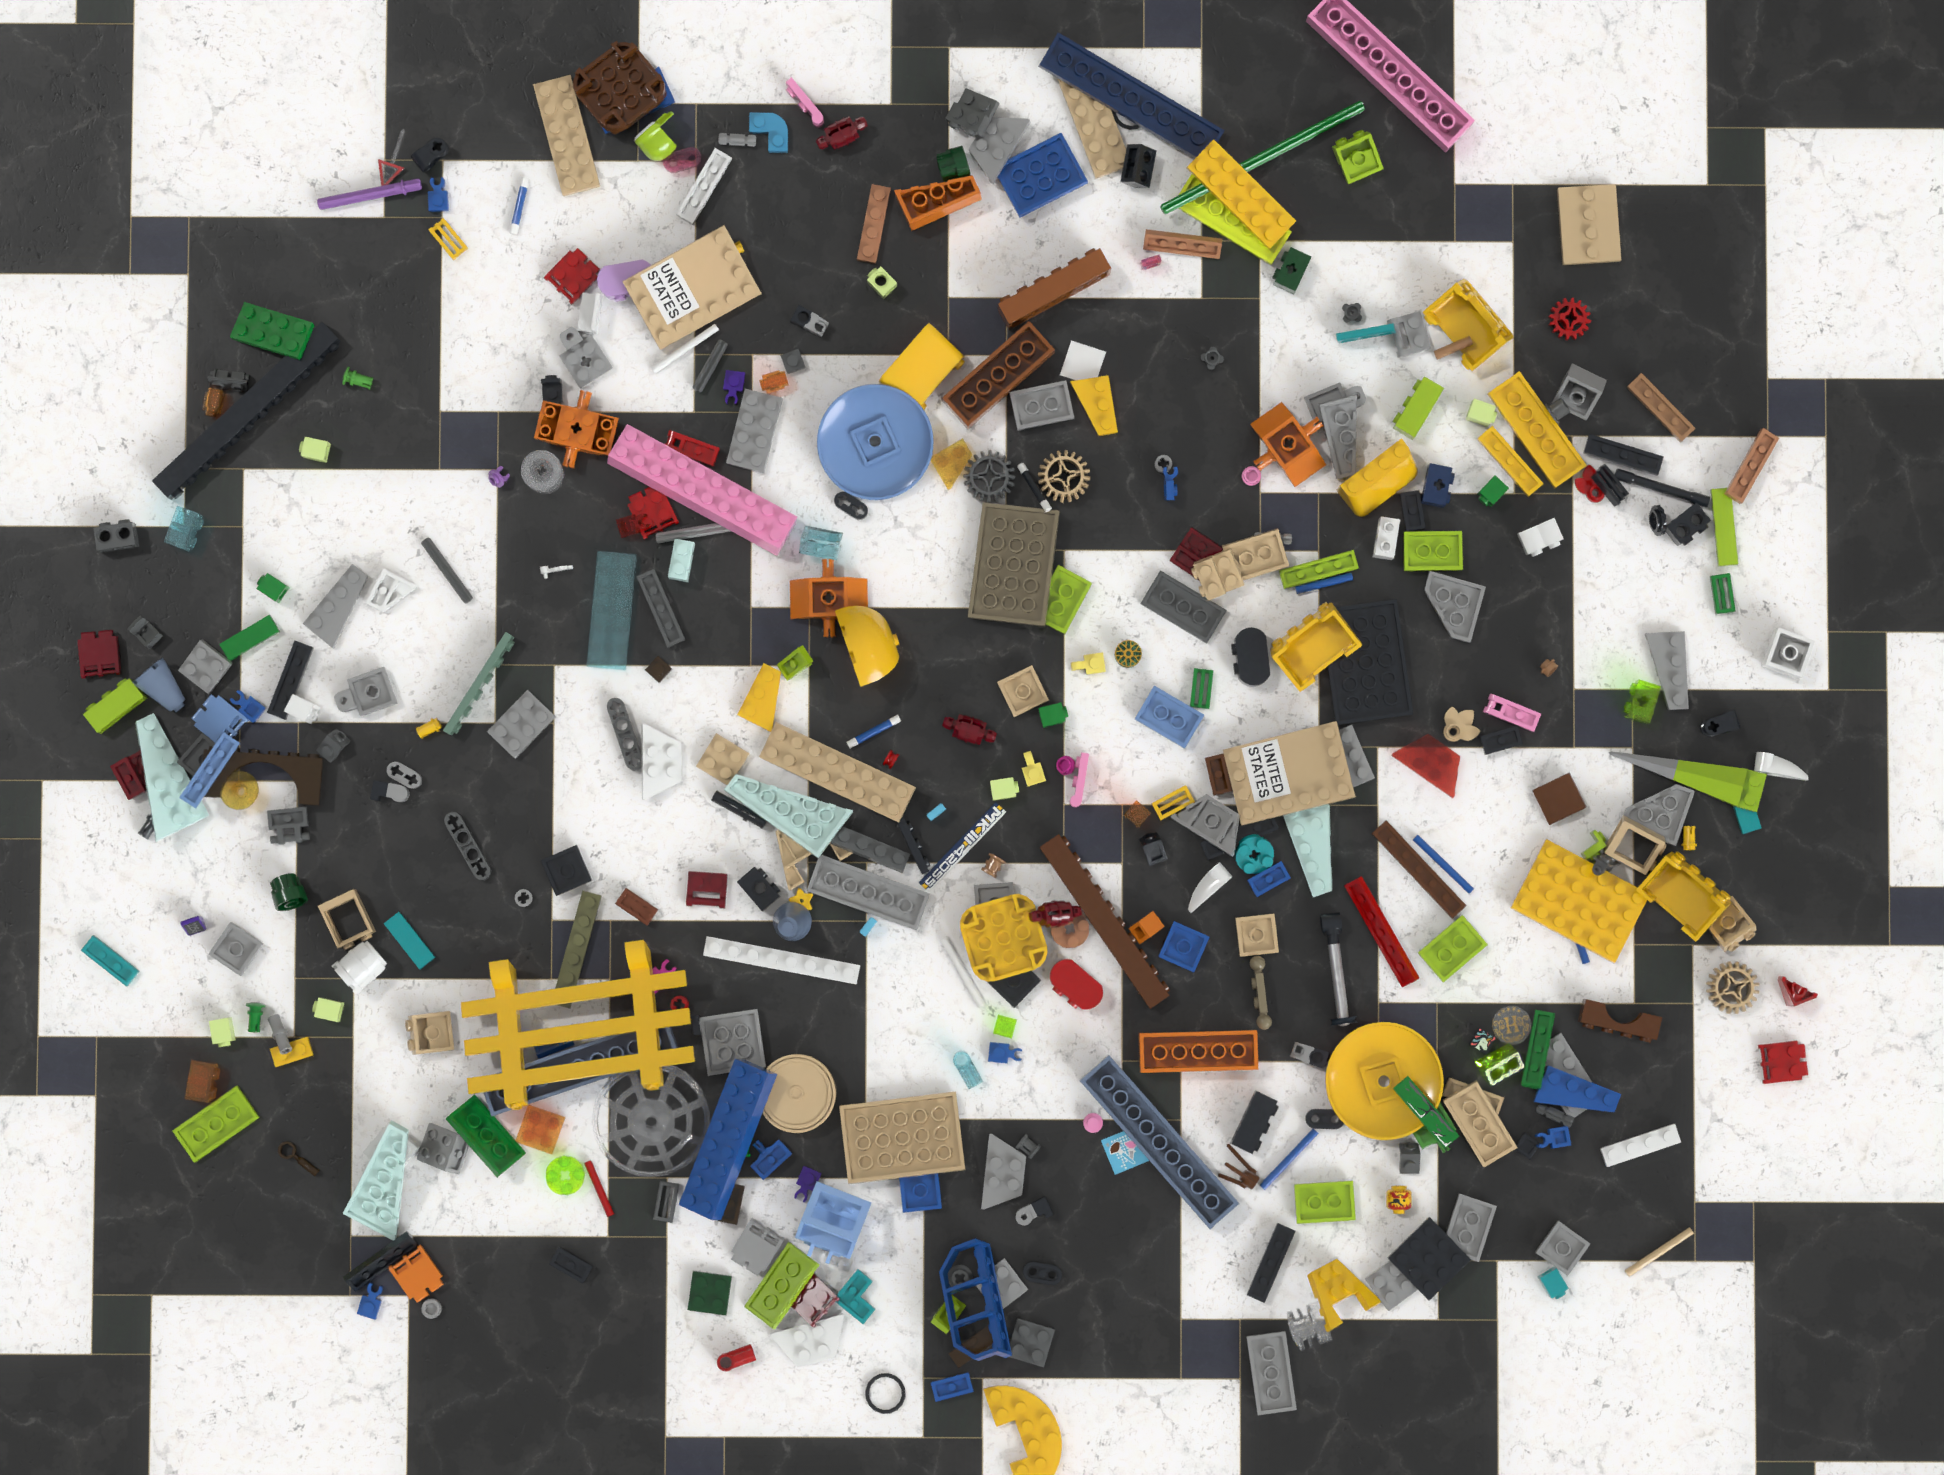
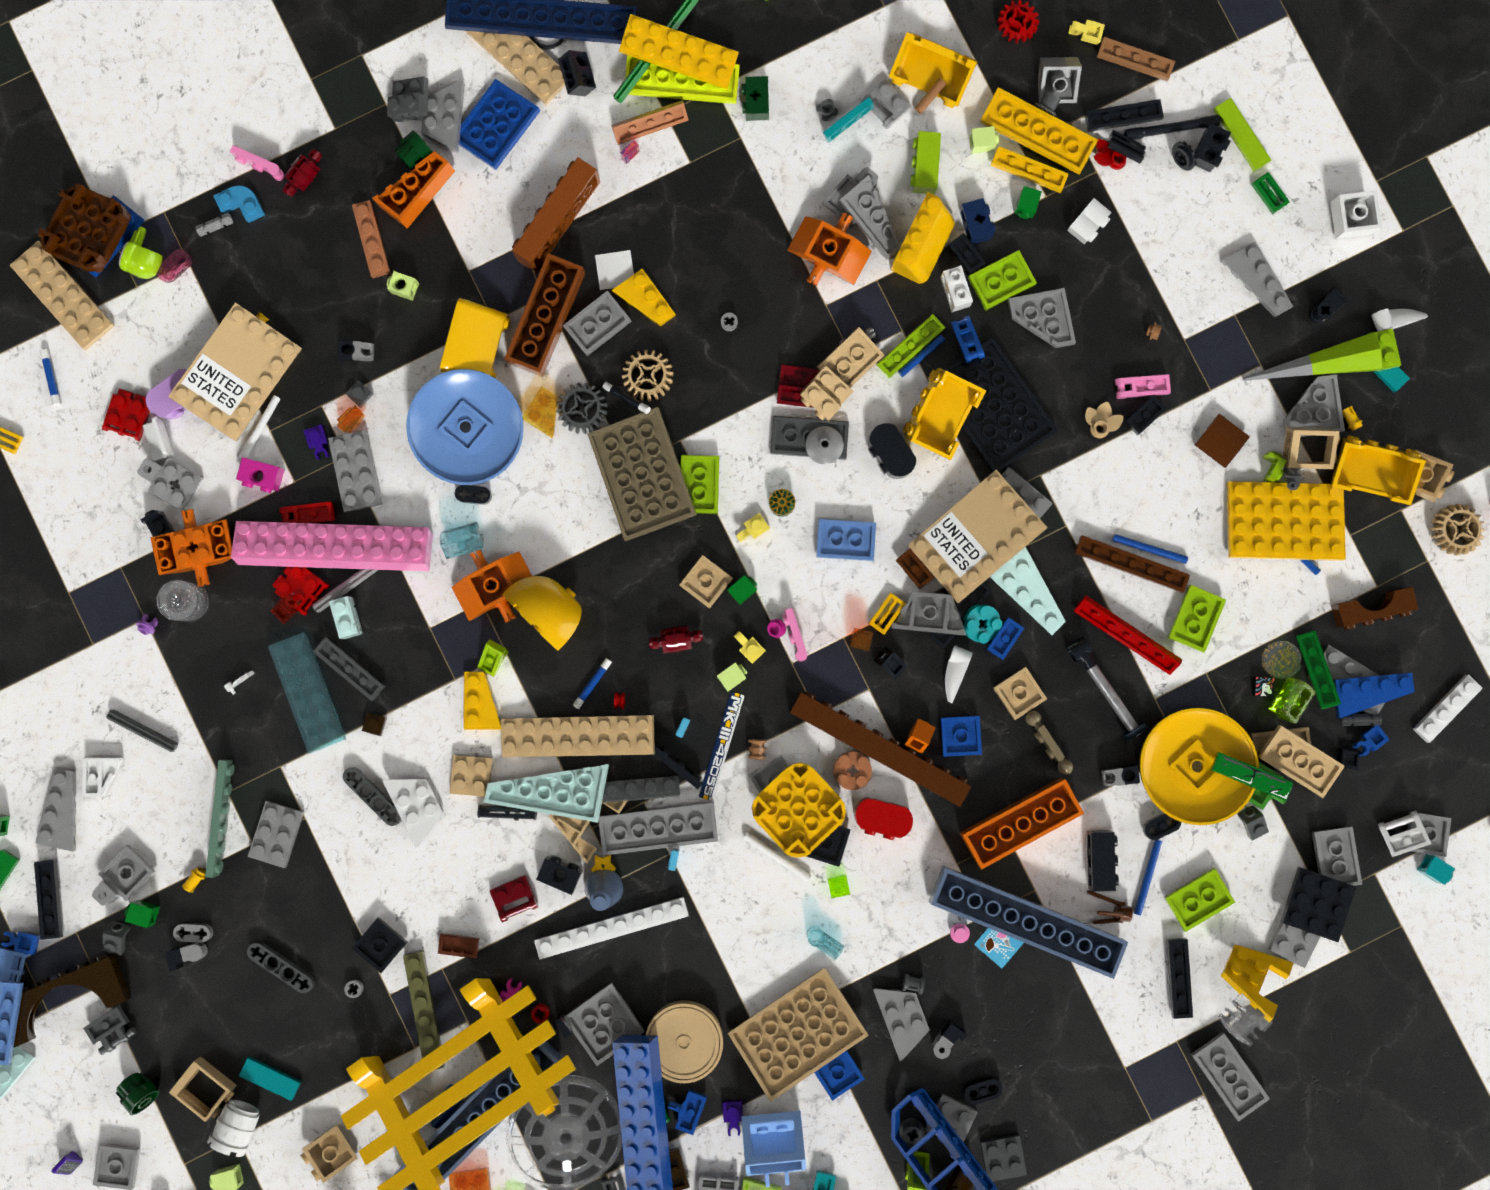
camera: 25 degrees left, 0 degrees up
clear yellow dish [221,771,259,810] -> none
white brick [284,694,320,724] -> none
white plate [676,148,732,225] -> none
dark grey axle [693,339,728,393] -> none
blue plate [988,1042,1022,1063] -> none
dark red piece [1029,900,1082,928] -> none
blue plate [1162,467,1178,500] -> none
green tile [1190,668,1214,709] -> none
dark grey plate [1201,347,1224,370] -> none
bright pink plate [1242,466,1261,486] -> none
head [1386,1186,1412,1214] -> none
clear red wing [1391,734,1460,798] -> none
clear neon green brick [1623,679,1661,724] -> none
nougat plate [1724,428,1779,504] -> none
none -> green brick [125,900,160,928]
none -> dark pink brick [236,457,285,493]
none -> light grey dish [805,426,844,464]
none -> blue plate [951,315,985,364]
none -> light yellow plate [1068,20,1105,45]
none -> white plate [1378,810,1432,857]

